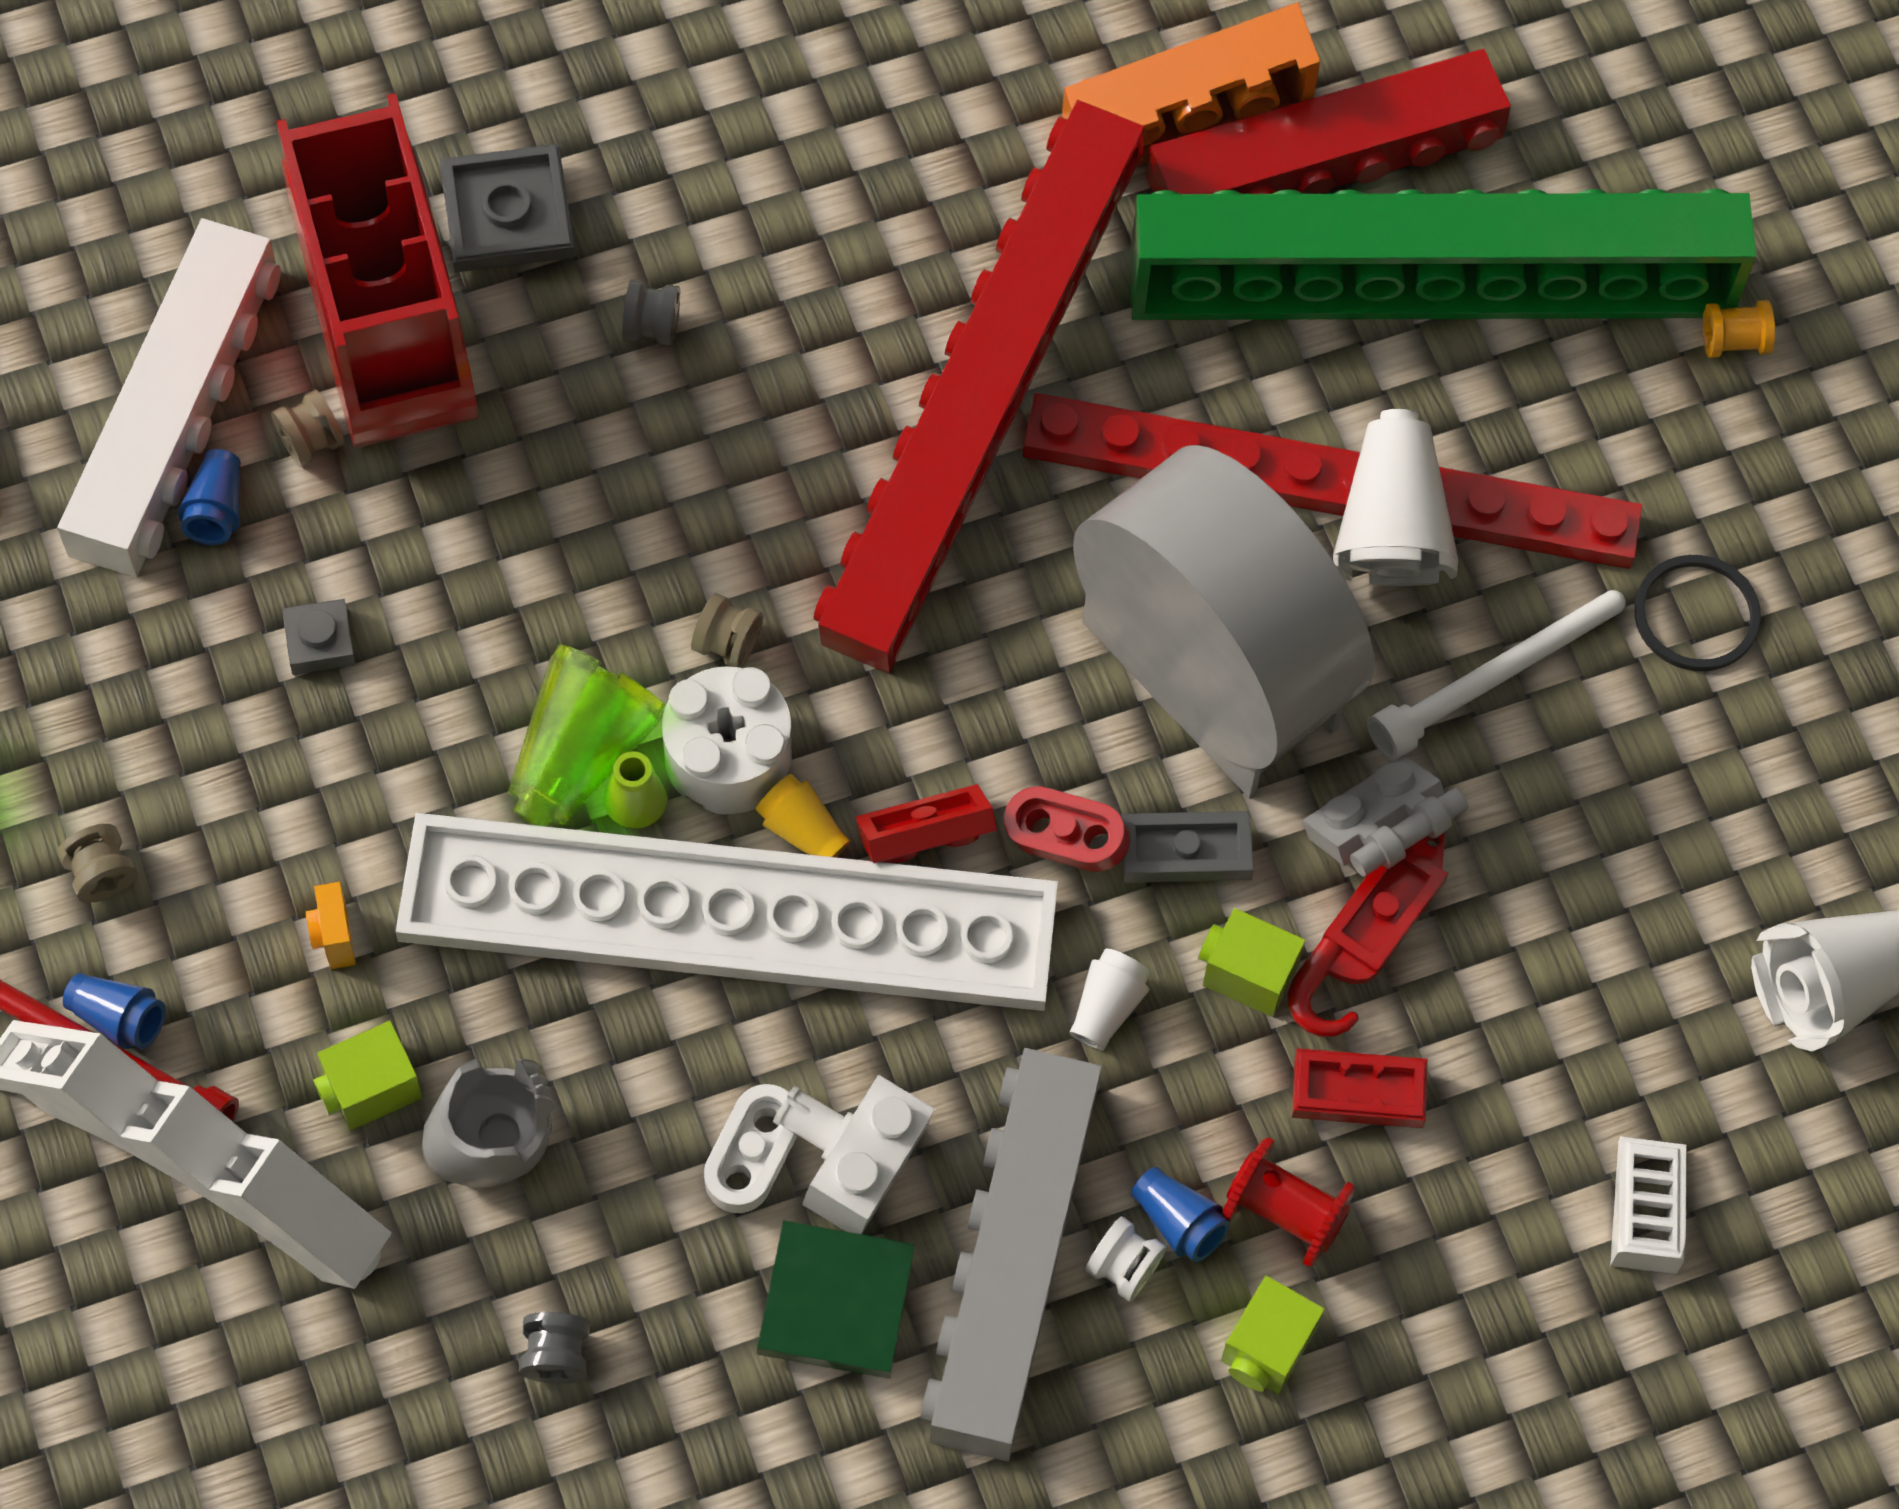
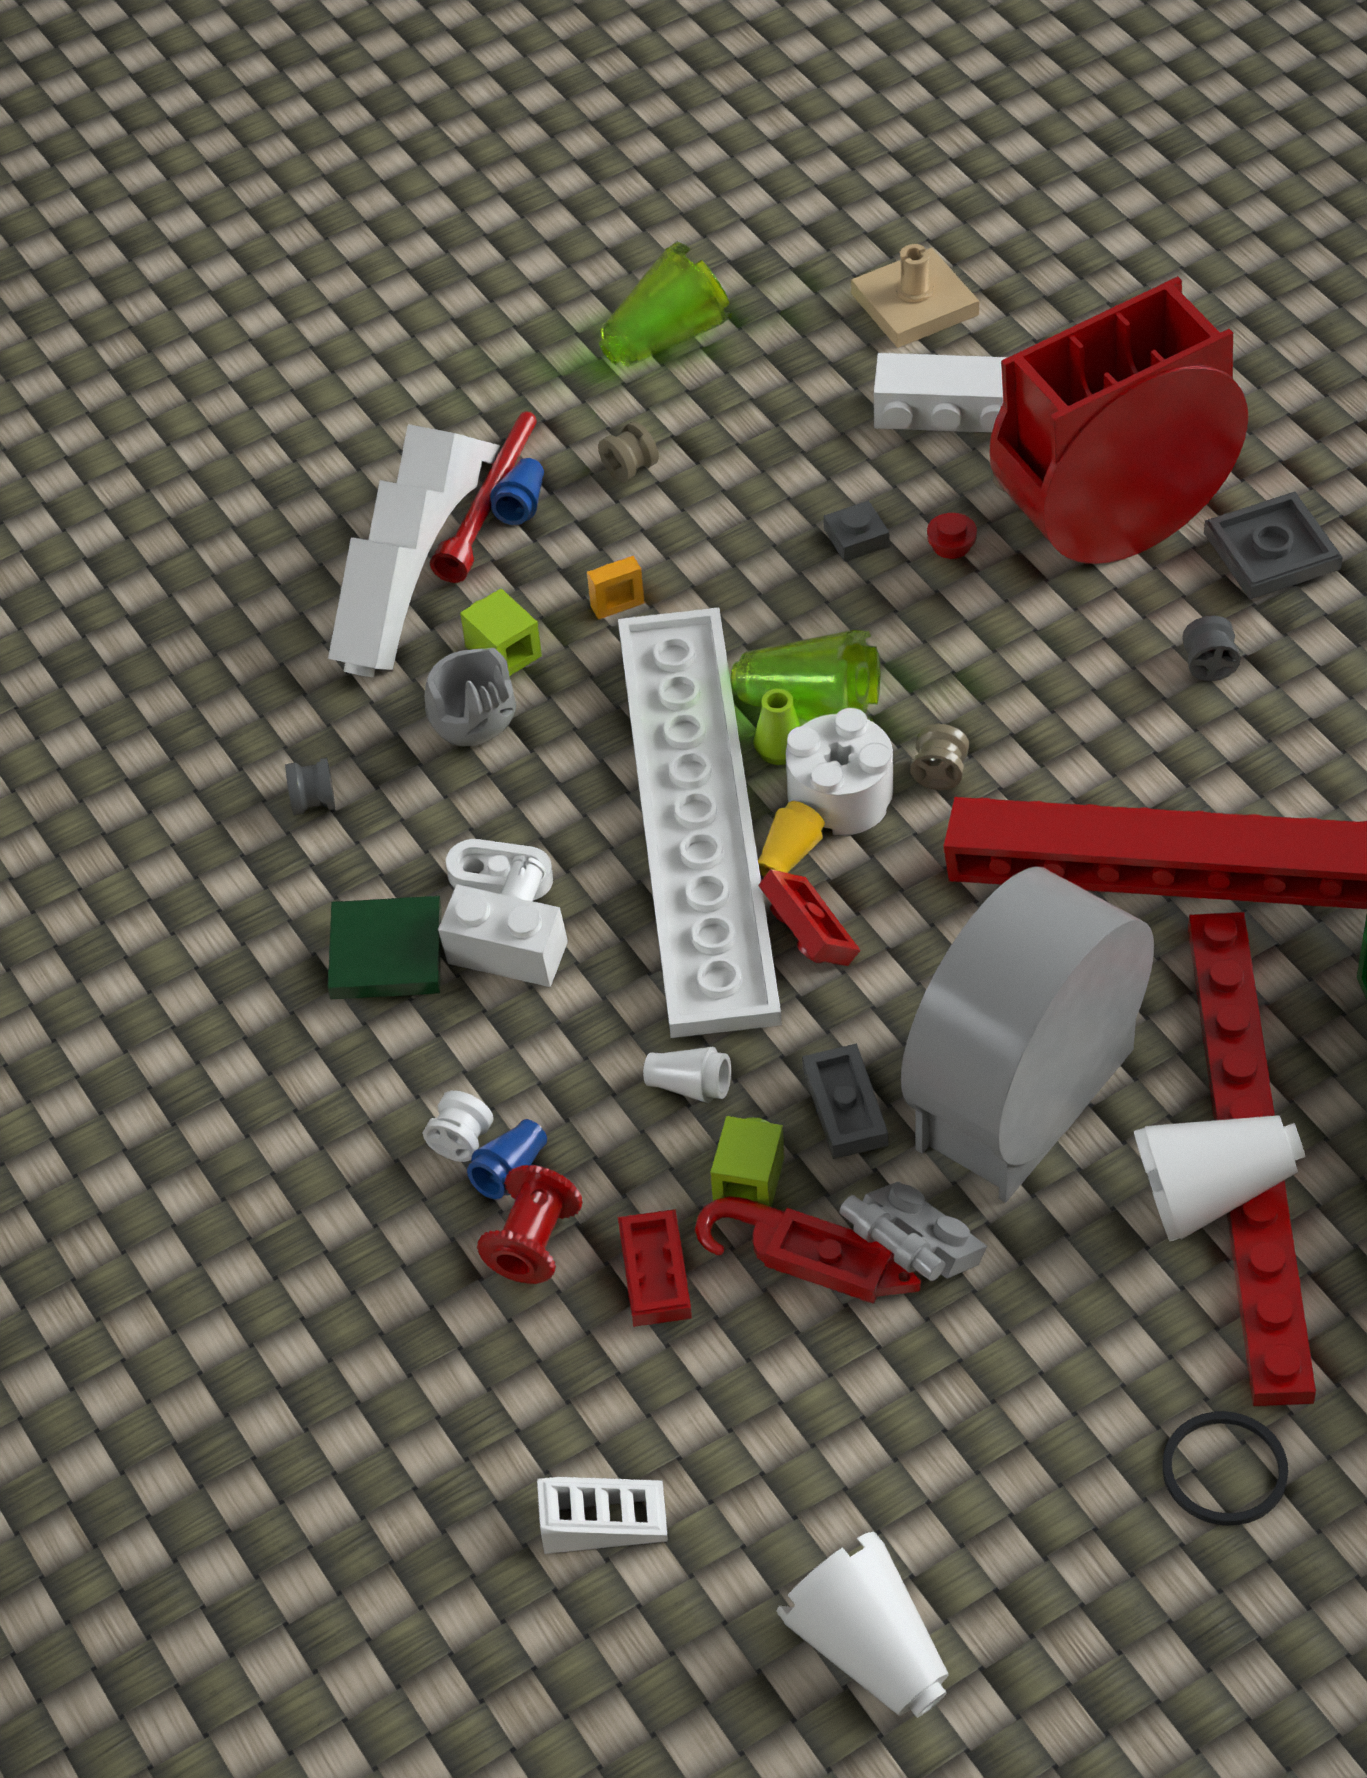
camera: 85 degrees right, 15 degrees down
blue cone [178,449,241,545] -> none
light grey brick [920,1048,1102,1462] -> none
plate [1003,786,1130,872] -> none
lime brick [1221,1275,1325,1395] -> none
white piece [1367,590,1626,761] -> none
none -> red plate [927,513,977,559]

